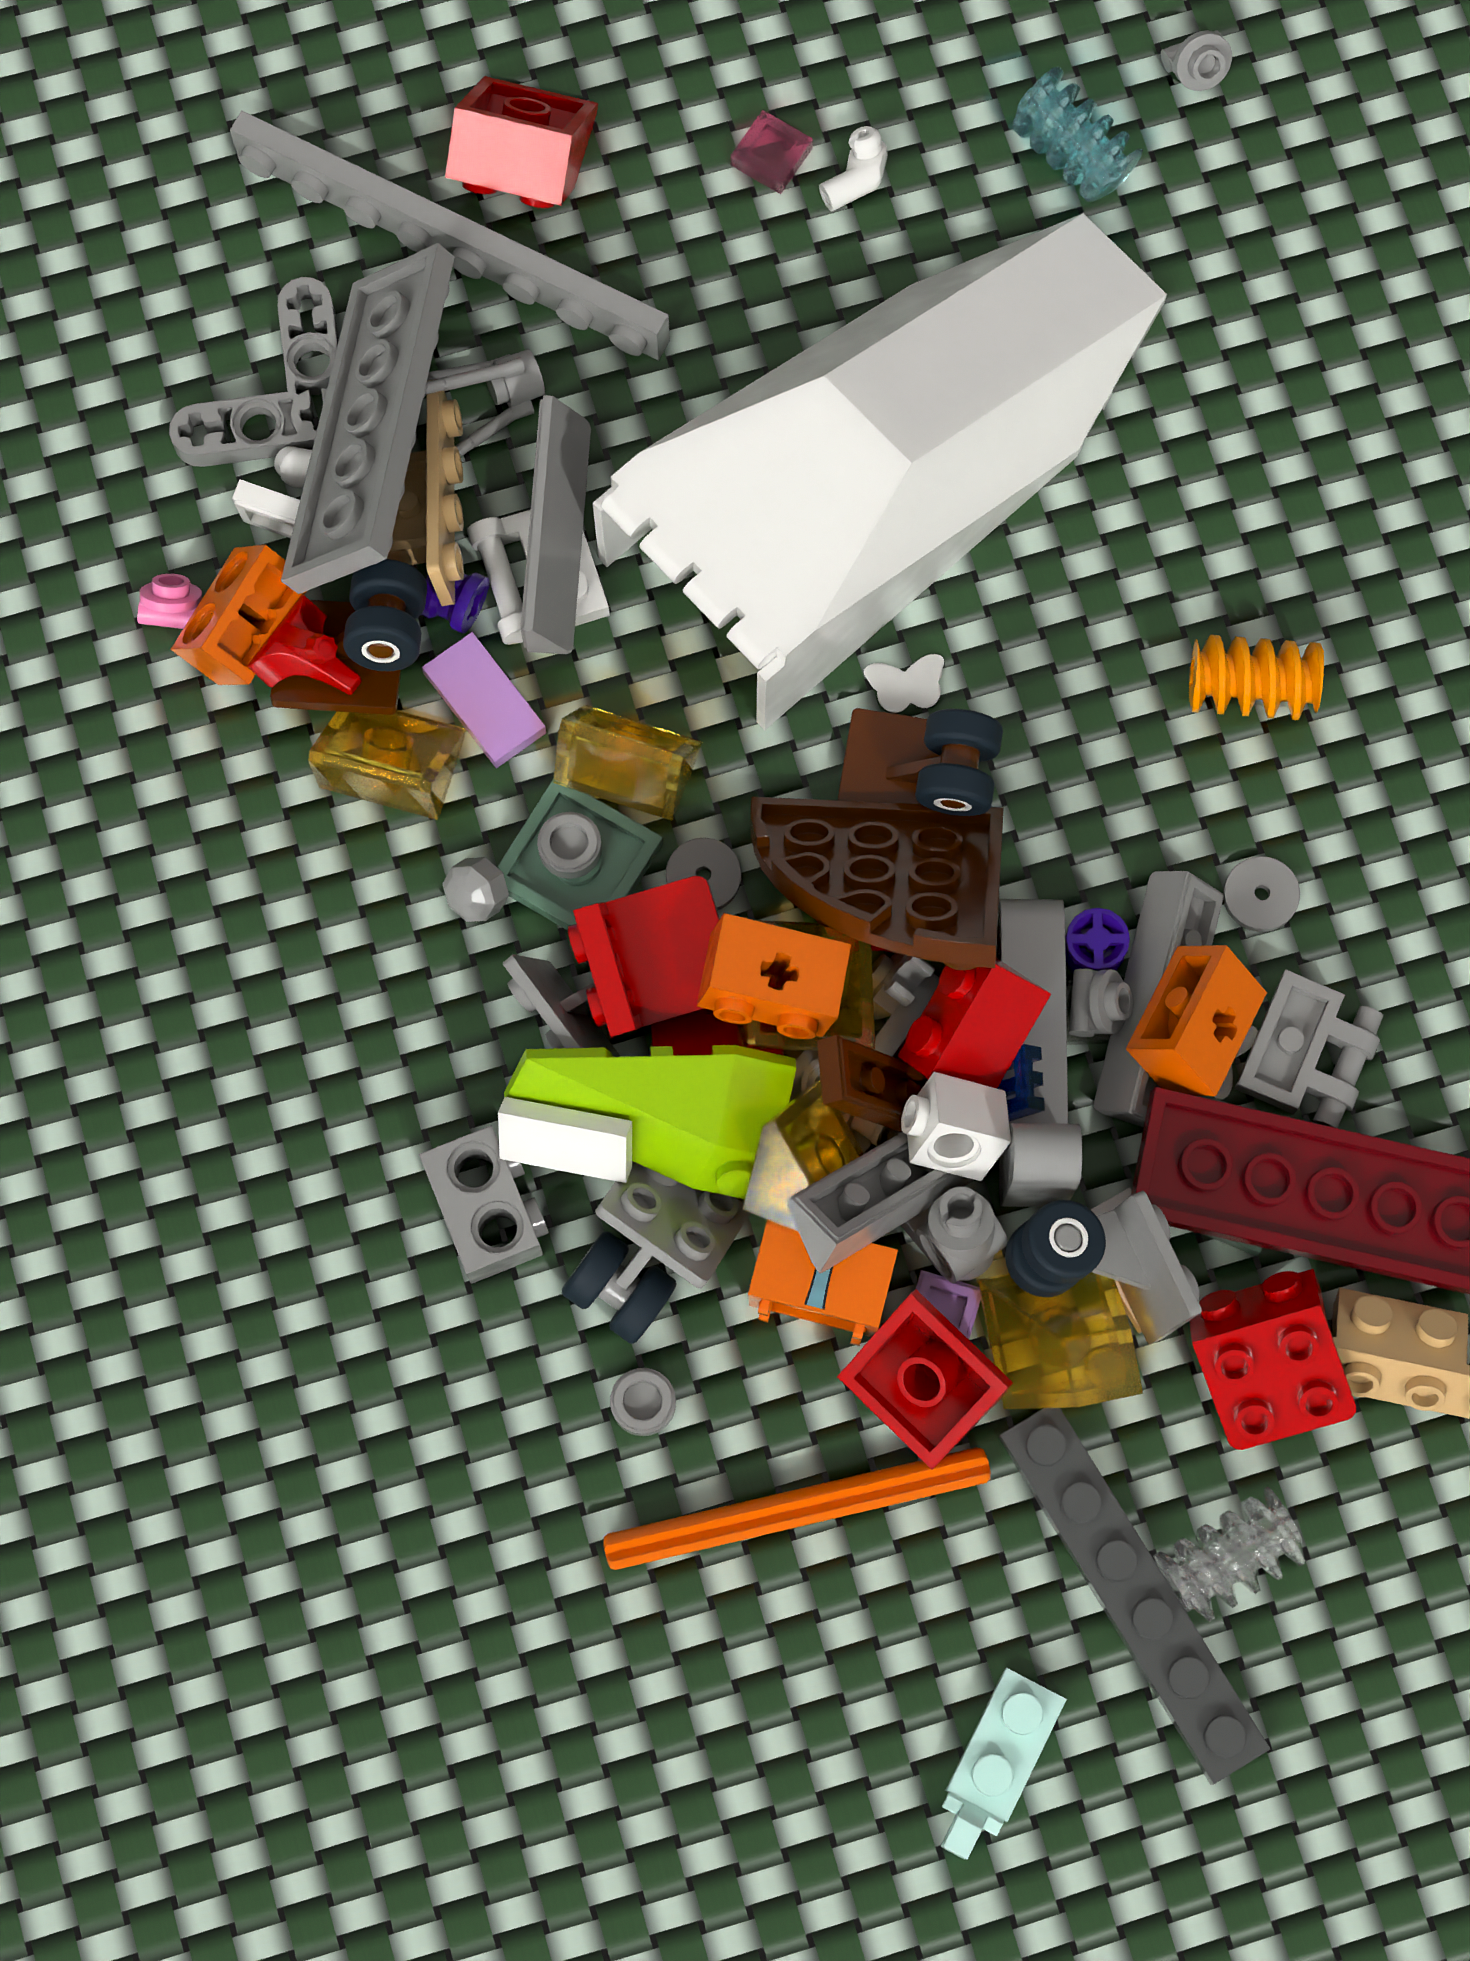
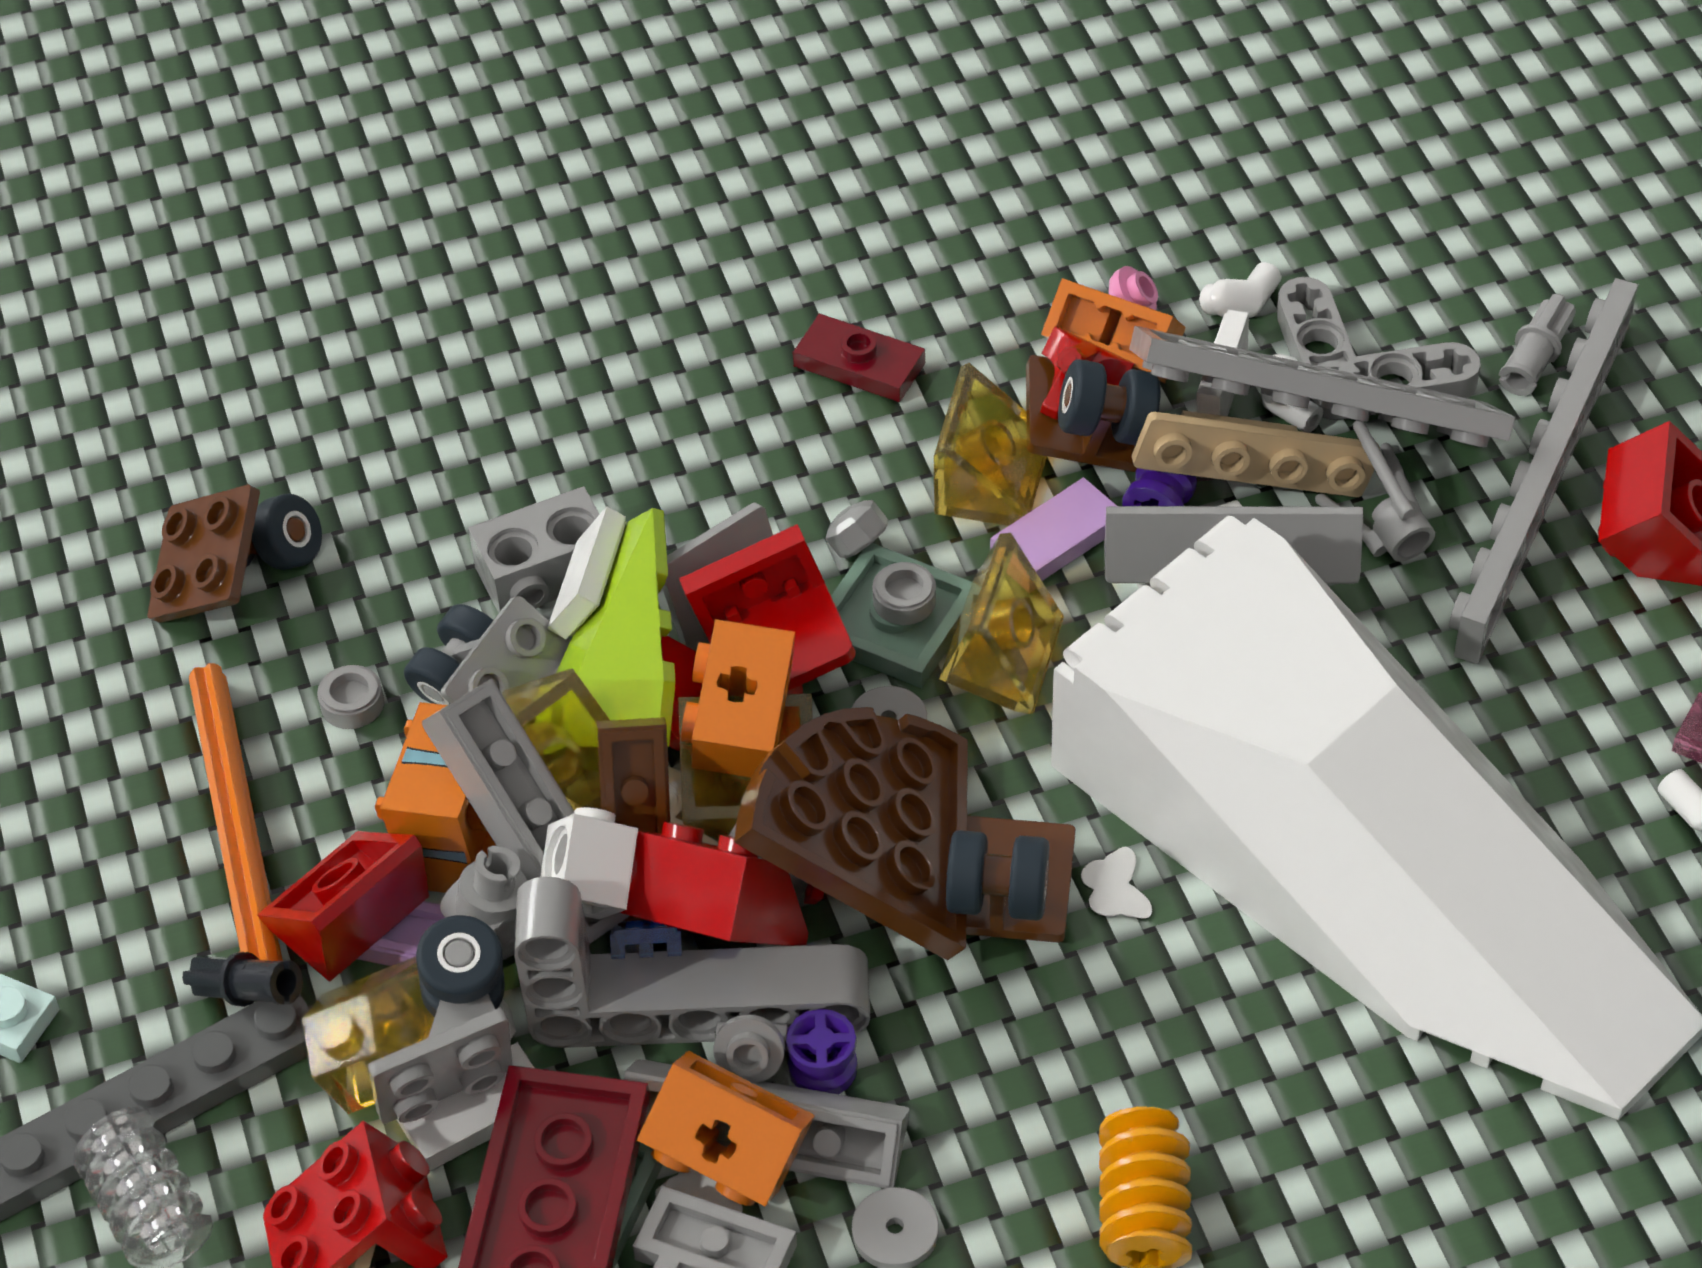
camera: 90 degrees right, 25 degrees down
none -> reddish brown plate [147,484,322,623]
none -> black axle [182,952,303,1007]
none -> dark red plate [793,313,926,402]
none -> white arm [1199,262,1282,318]
none -> light grey axle [1499,294,1576,396]

